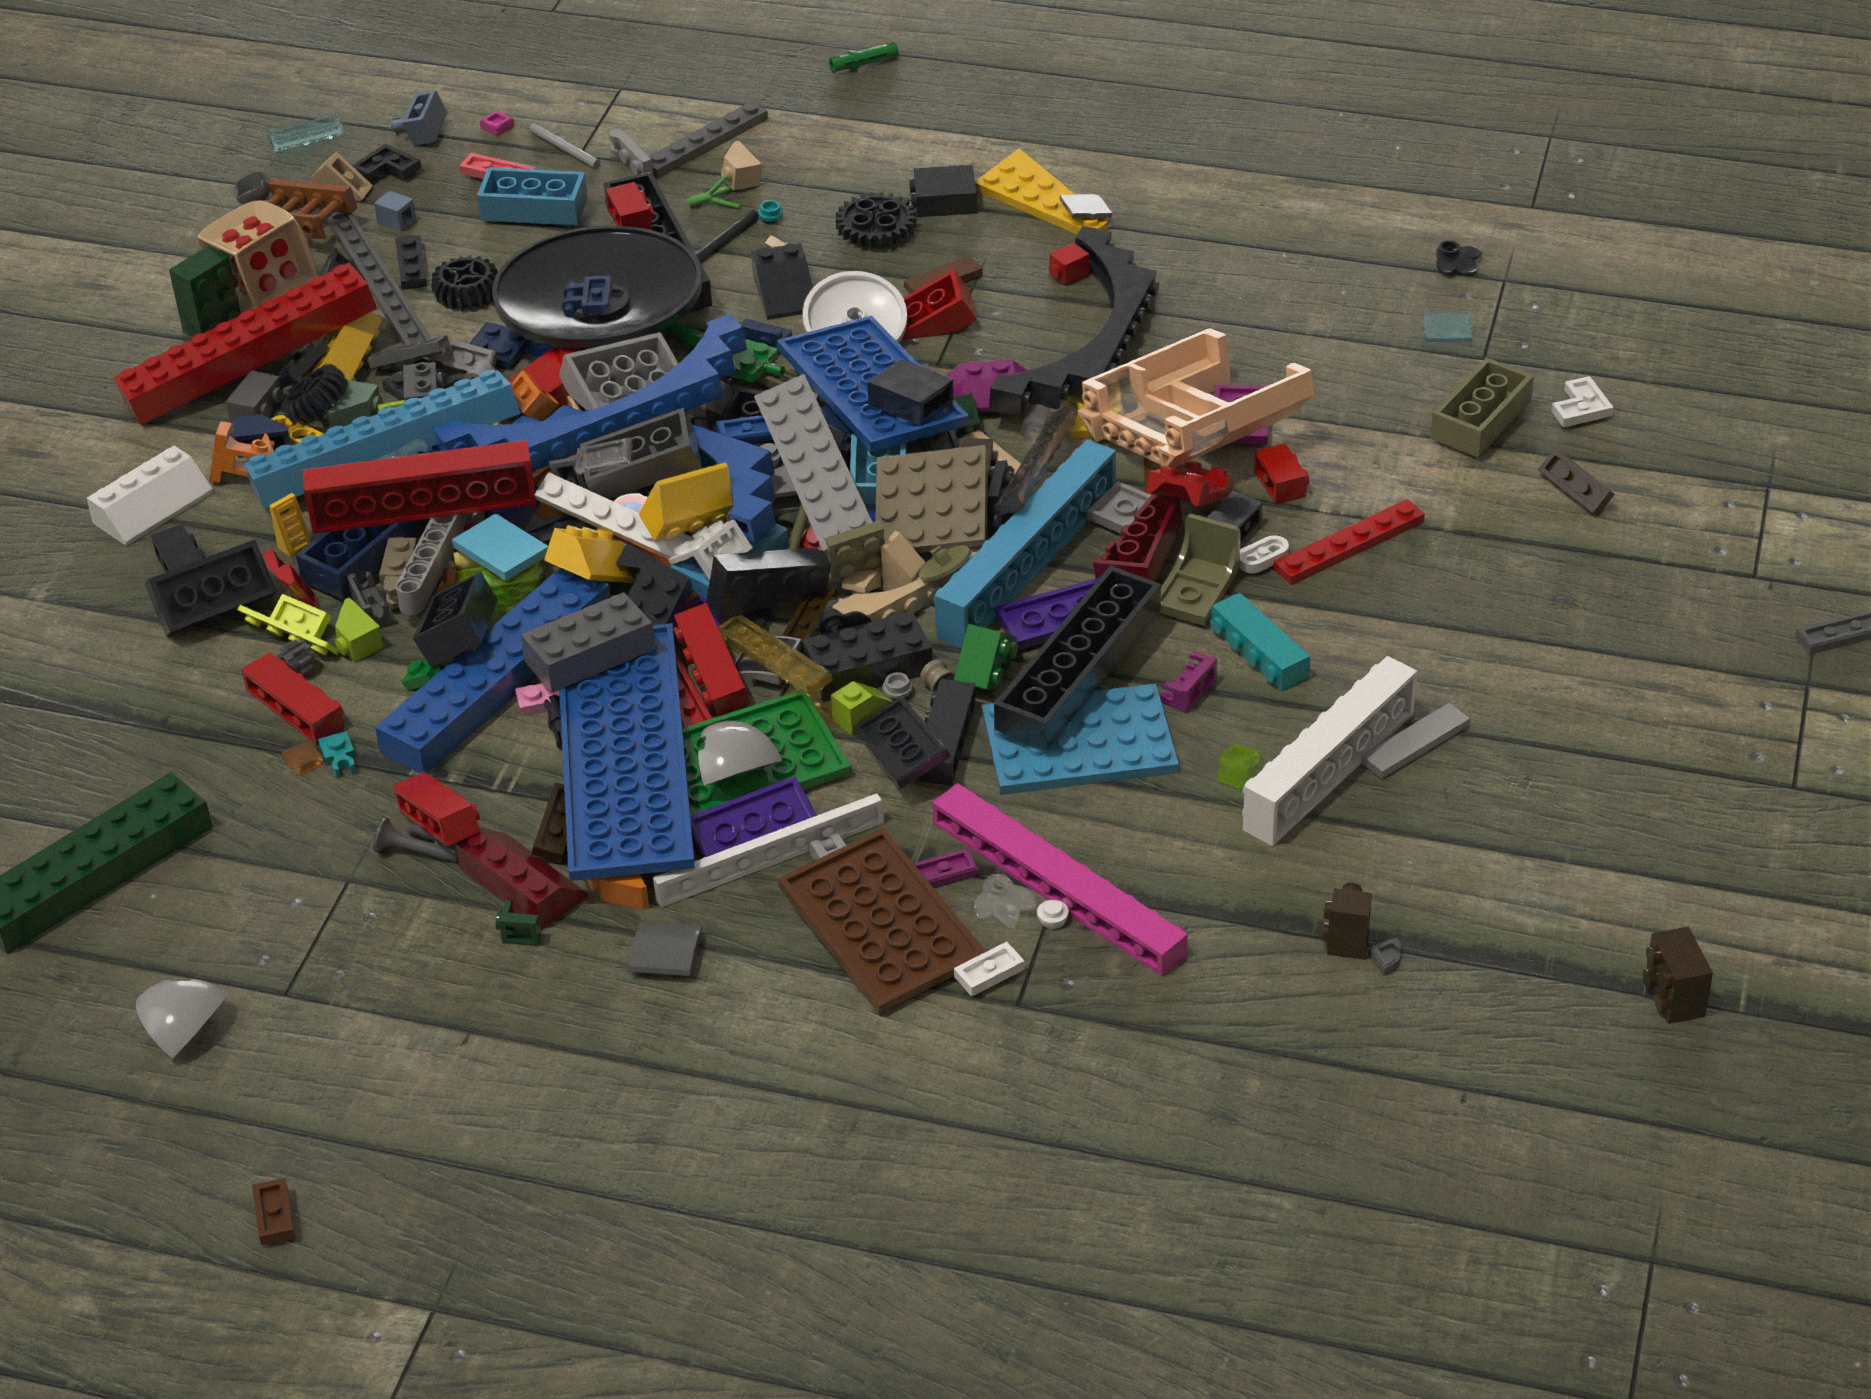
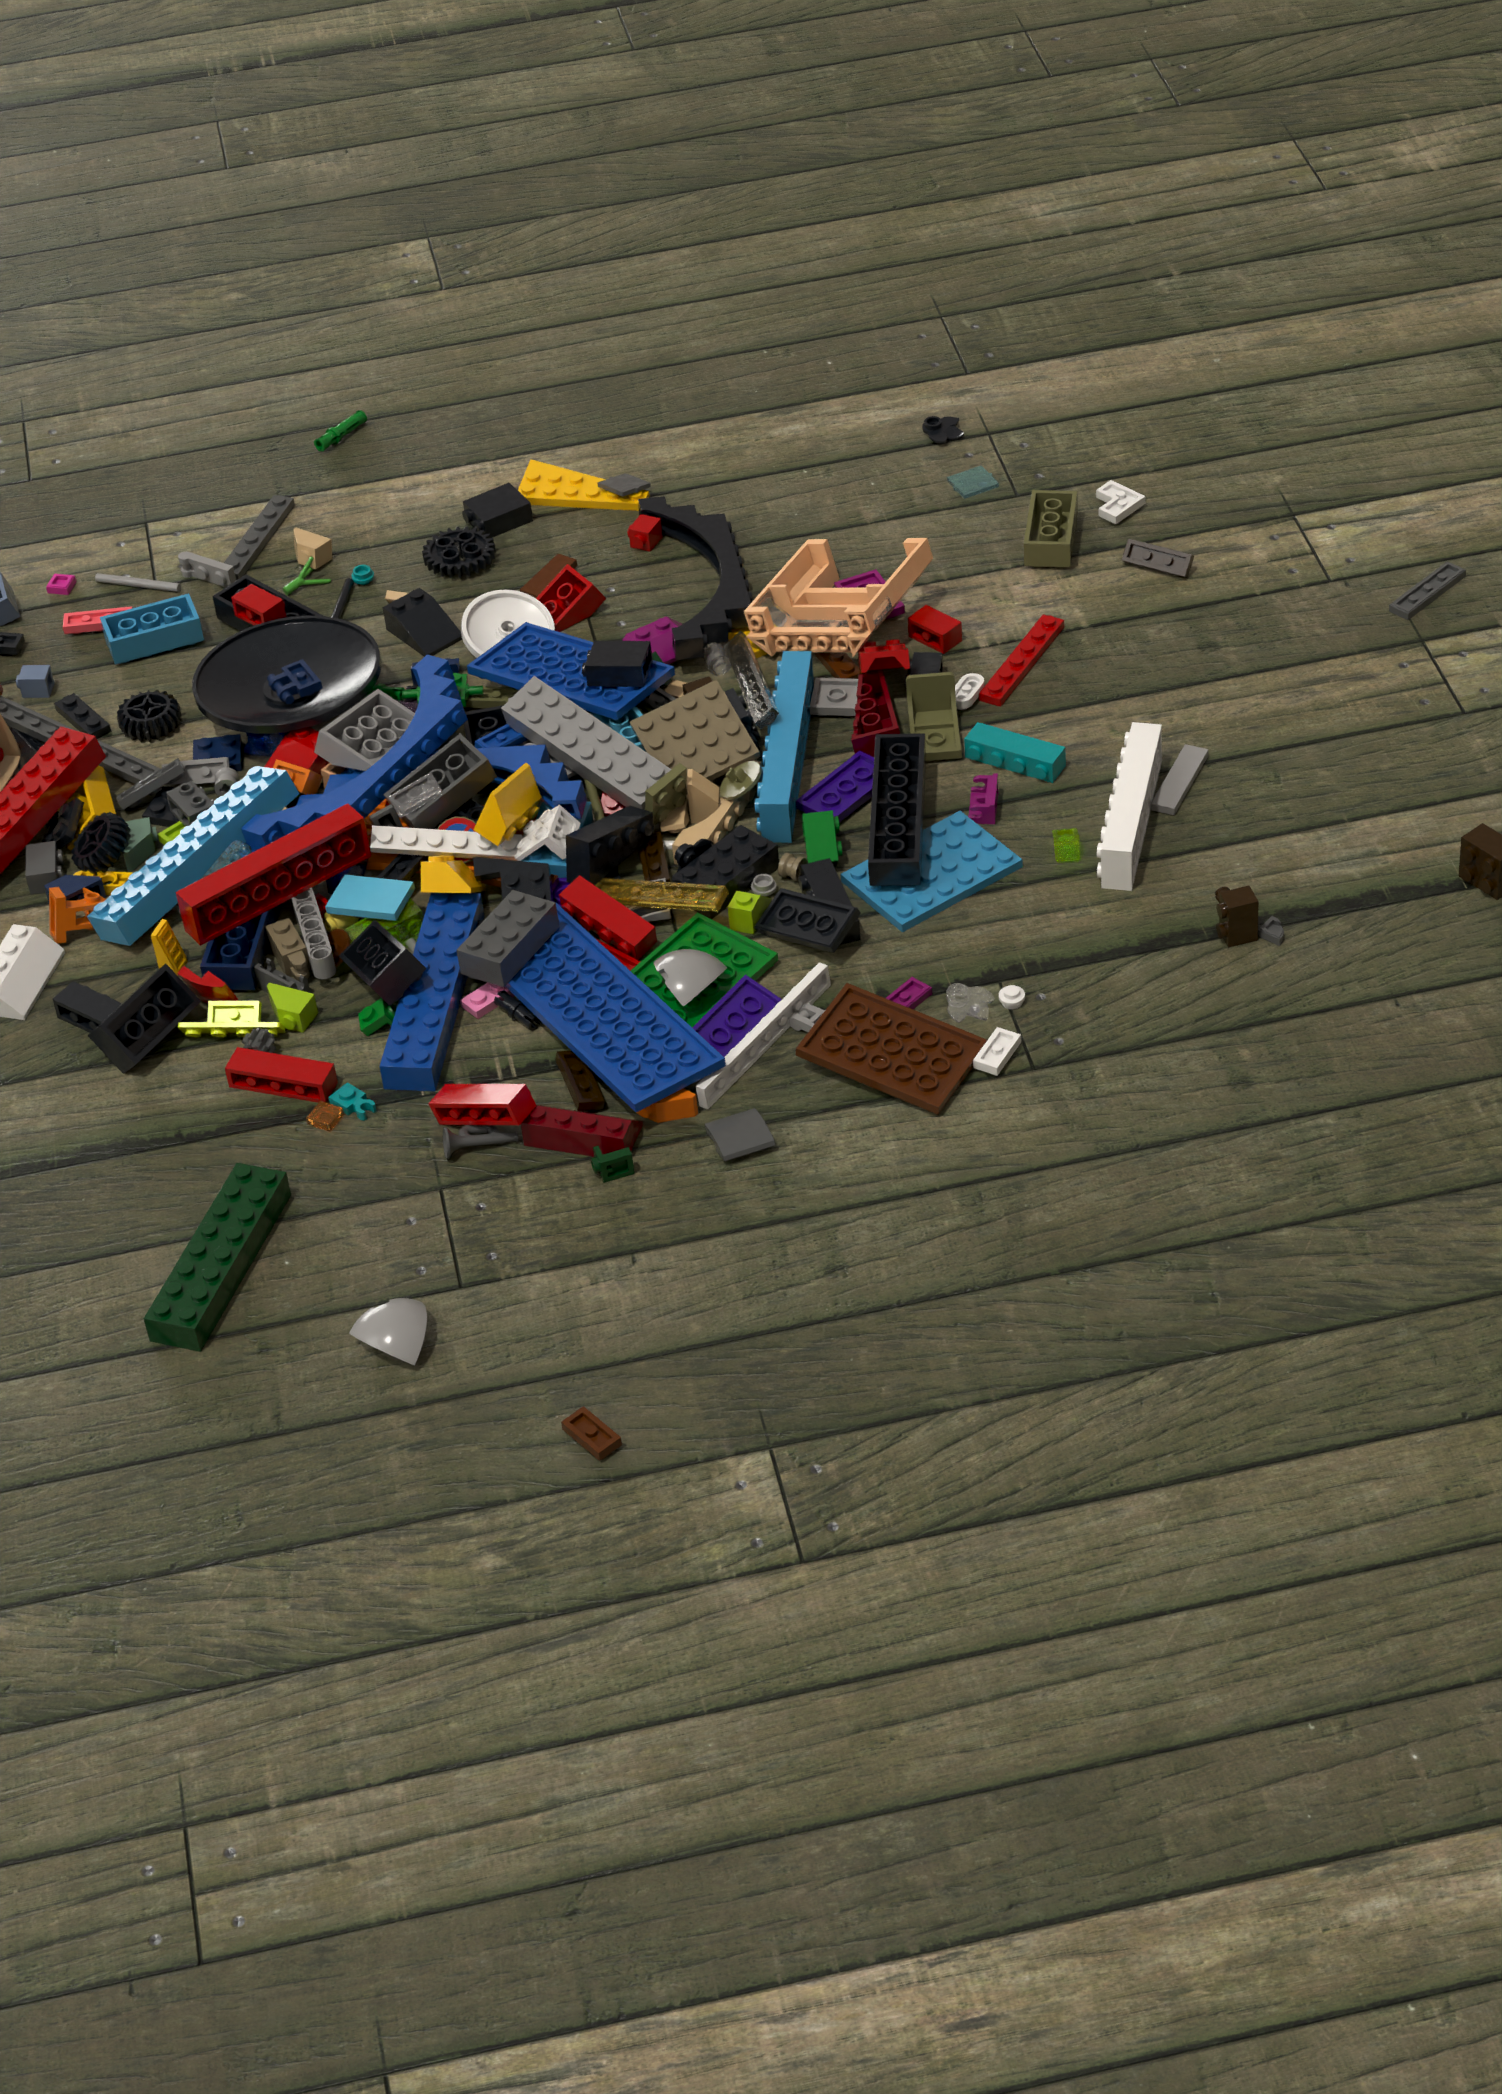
camera: 25 degrees left, 0 degrees up
dark pink brick [932,783,1188,976] -> none

